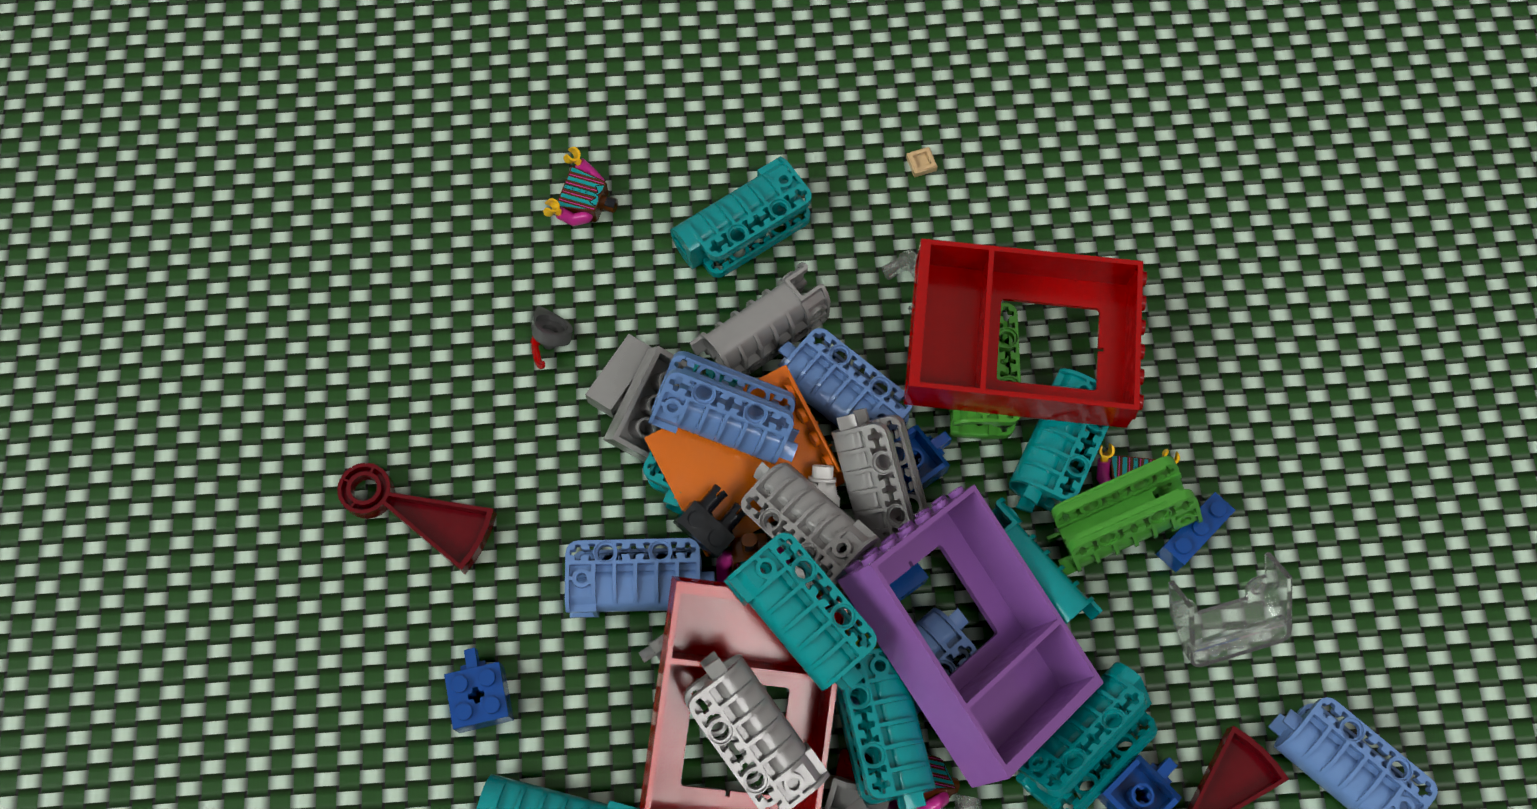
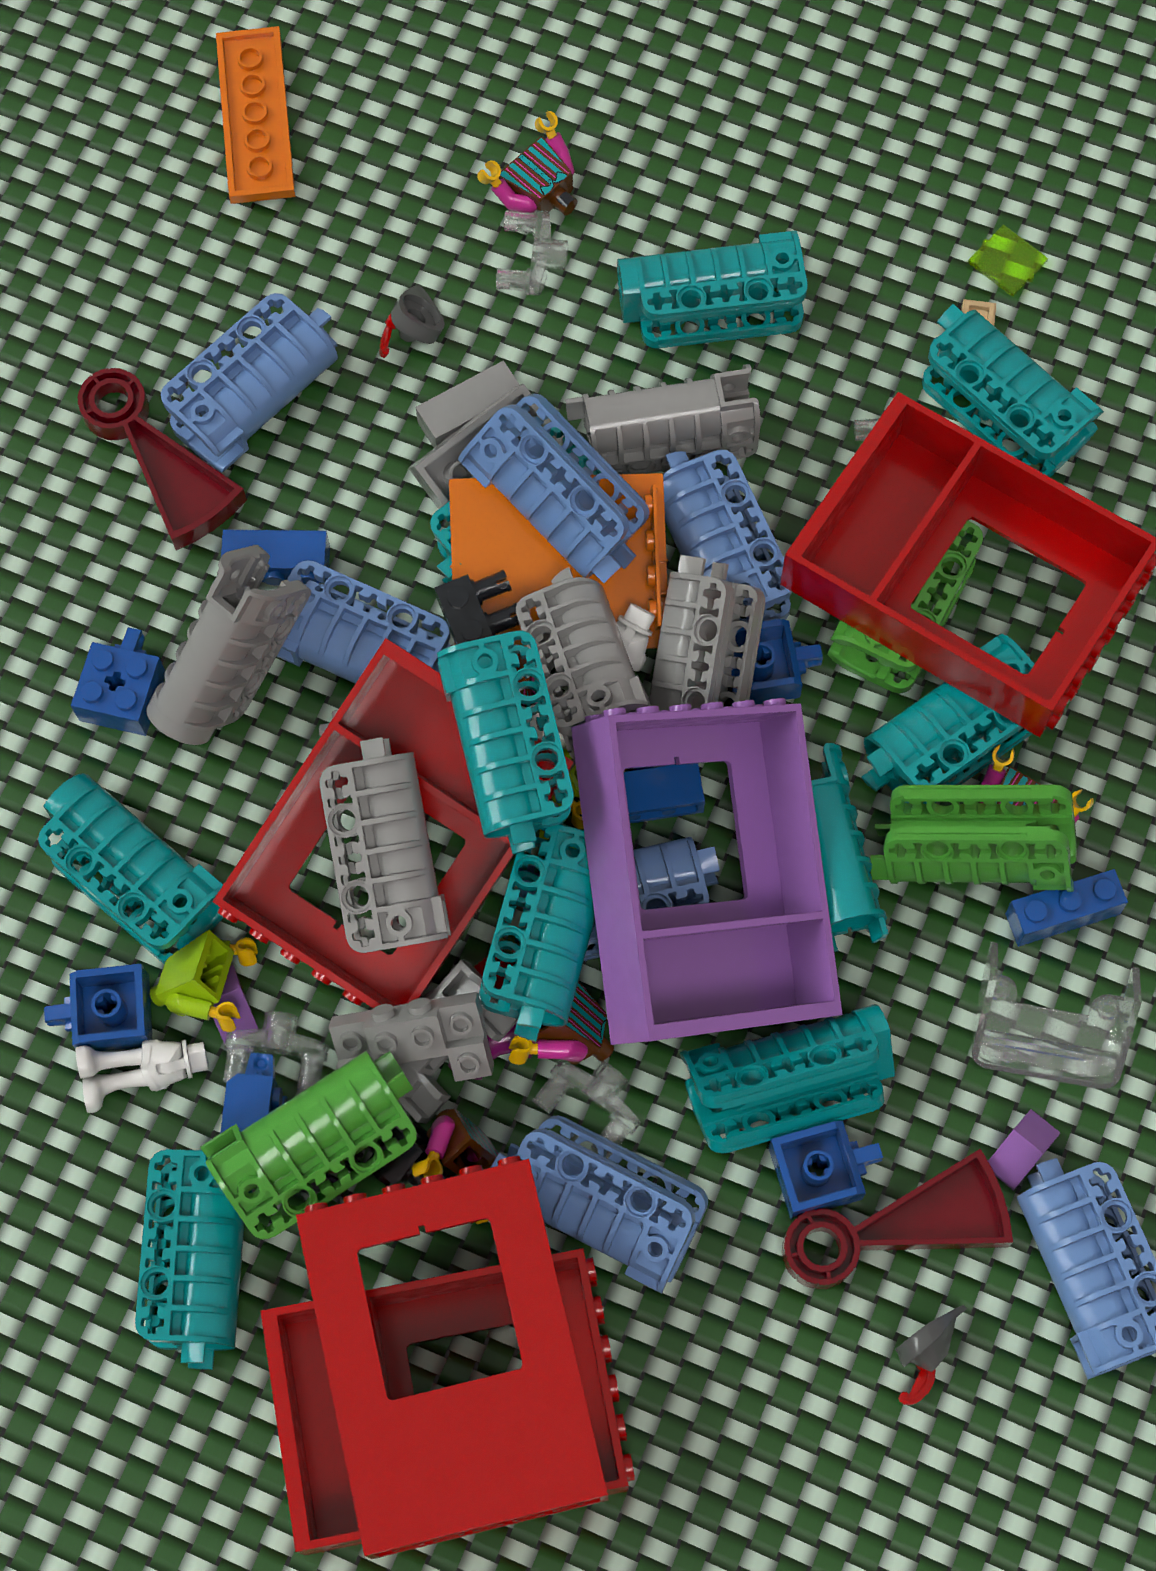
camera: 30 degrees right, 0 degrees up
none -> light grey piece [146,545,311,745]
none -> medium blue piece [160,293,338,473]
none -> orange plate [216,26,296,204]
none -> blue brick [221,530,330,586]
none -> clear connector [496,210,568,296]
none -> teal piece [922,304,1104,477]
none -> clear neon green piece [968,225,1048,297]
none -> medium lavender slope [988,1109,1060,1191]

